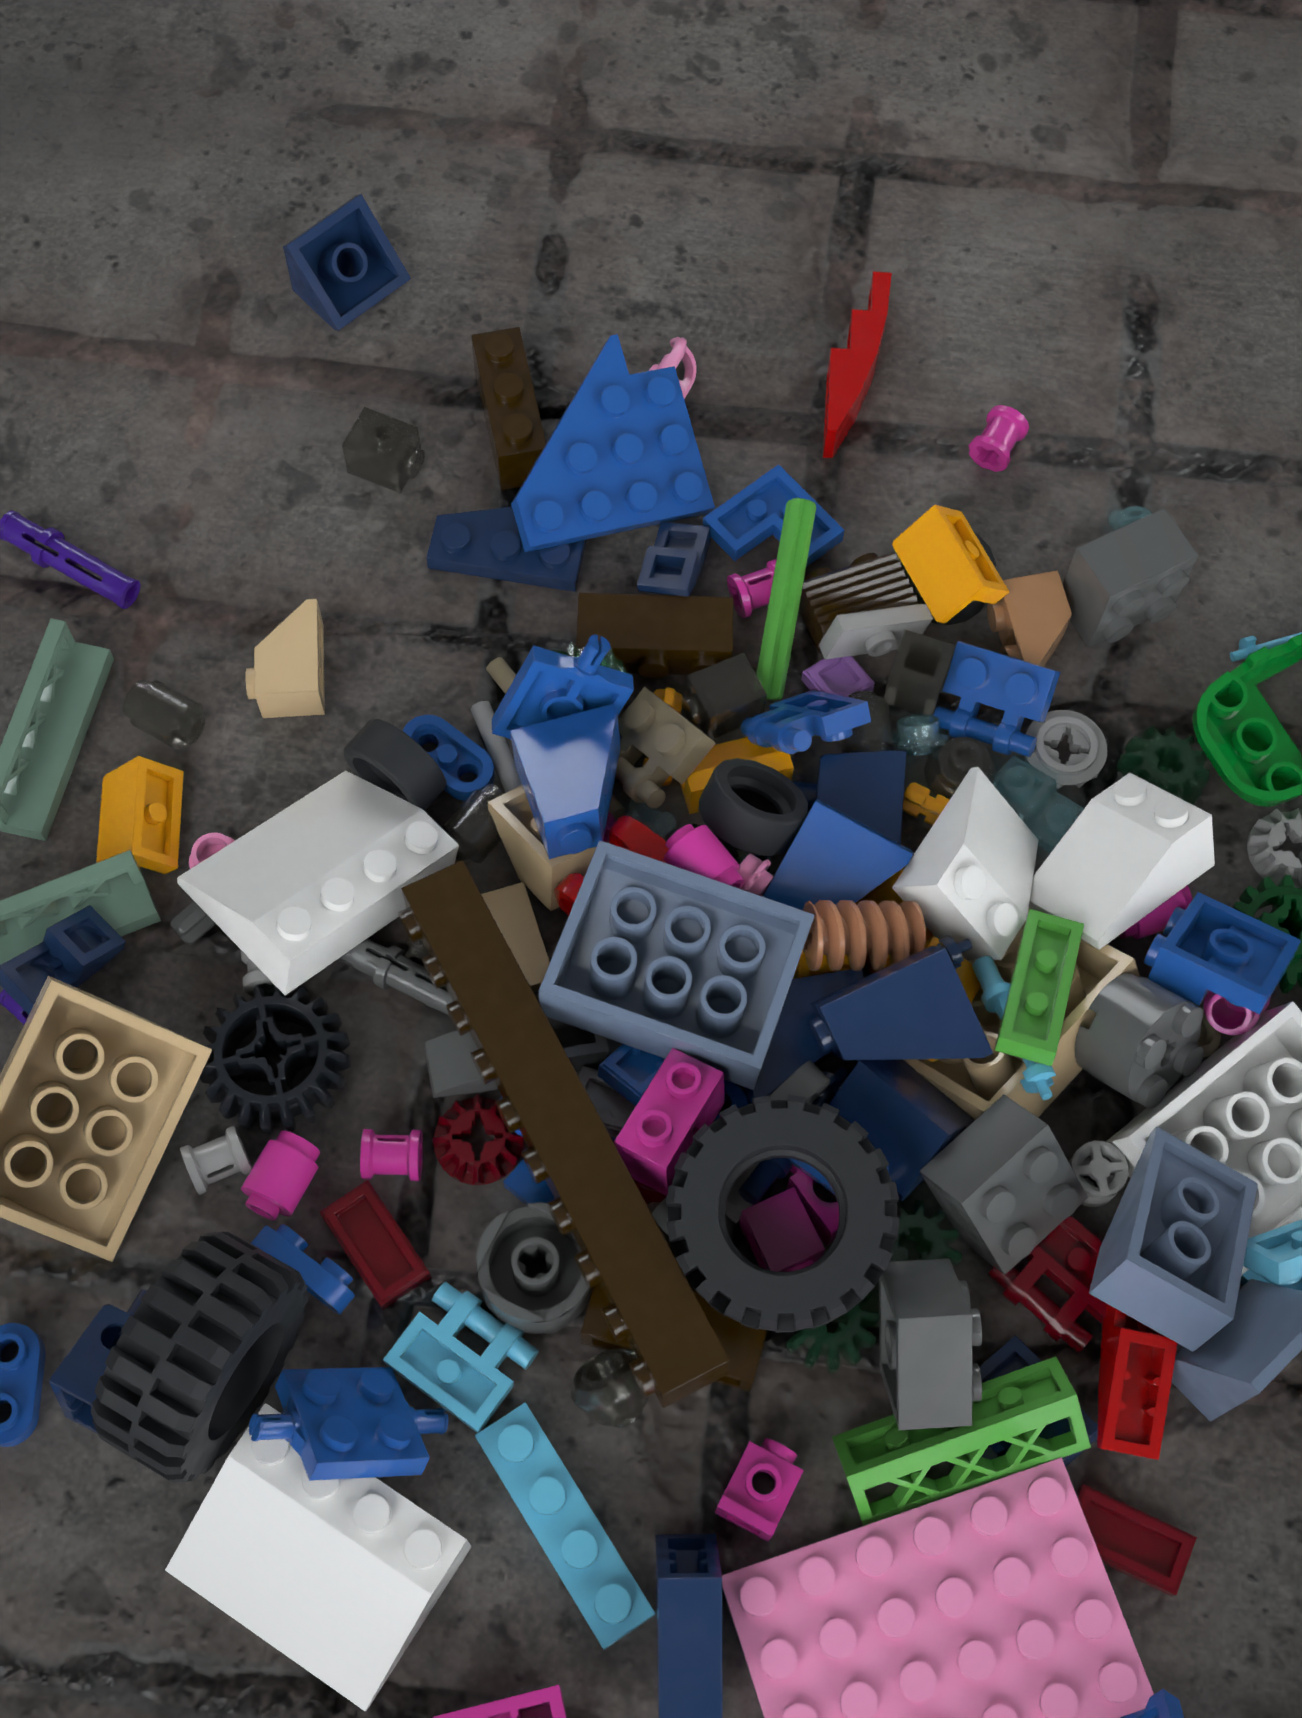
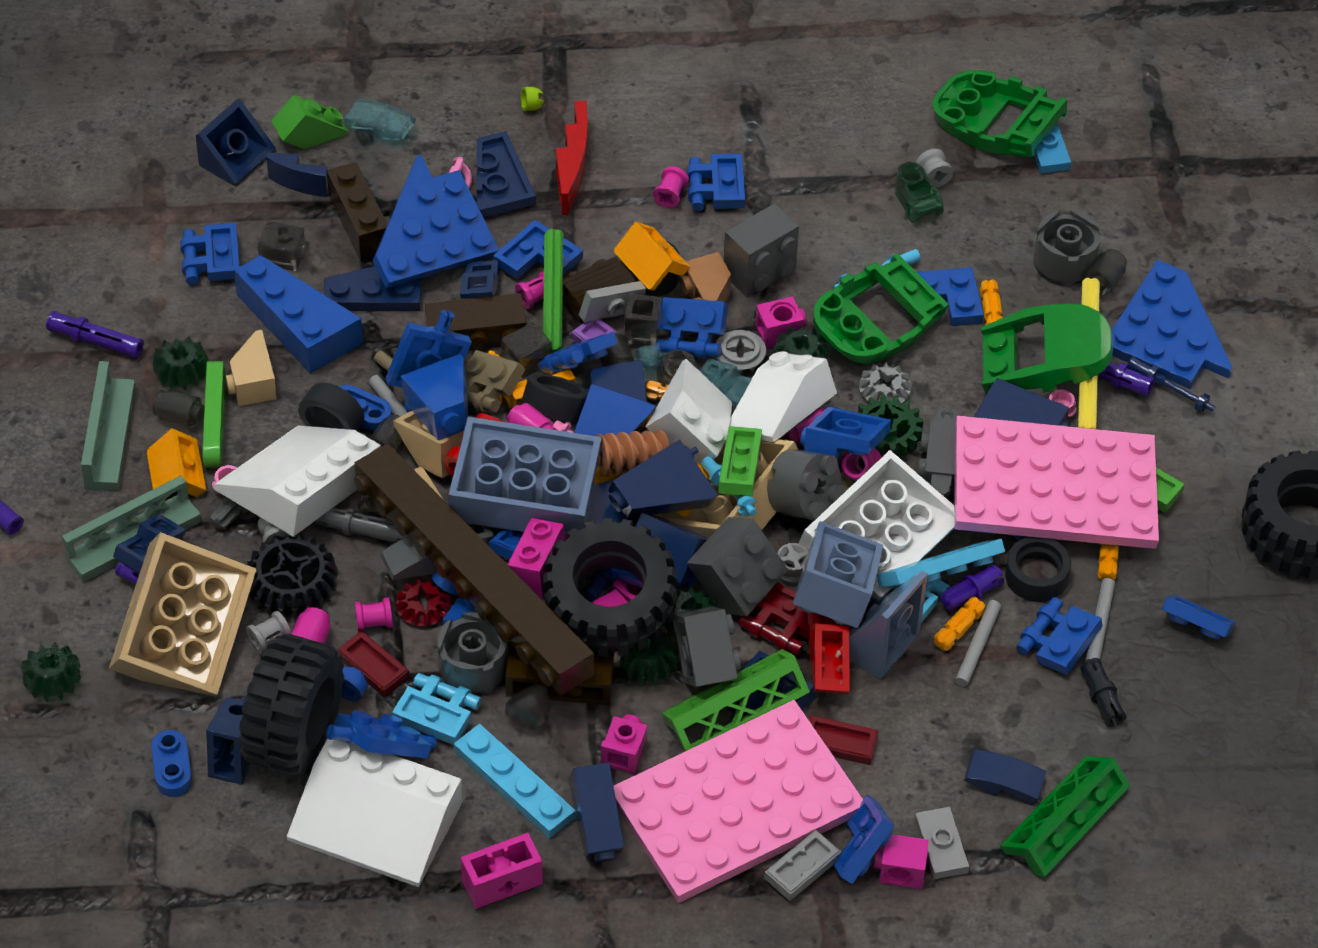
camera: 10 degrees left, 15 degrees down
none -> clear green gear [152,336,208,391]
none -> blue plate [180,223,240,285]
none -> bright green beam [203,361,225,468]
none -> blue wedge [234,255,363,373]
none -> dark blue slope [266,152,328,197]
none -> bright green slope [271,95,349,150]
none -> clear light blue slope [343,99,416,140]
none -> dark blue wing [476,131,536,218]
none -> lime hinge [521,87,544,111]
none -> blue plate [686,154,745,211]
none -> dark pink brick [755,296,807,349]

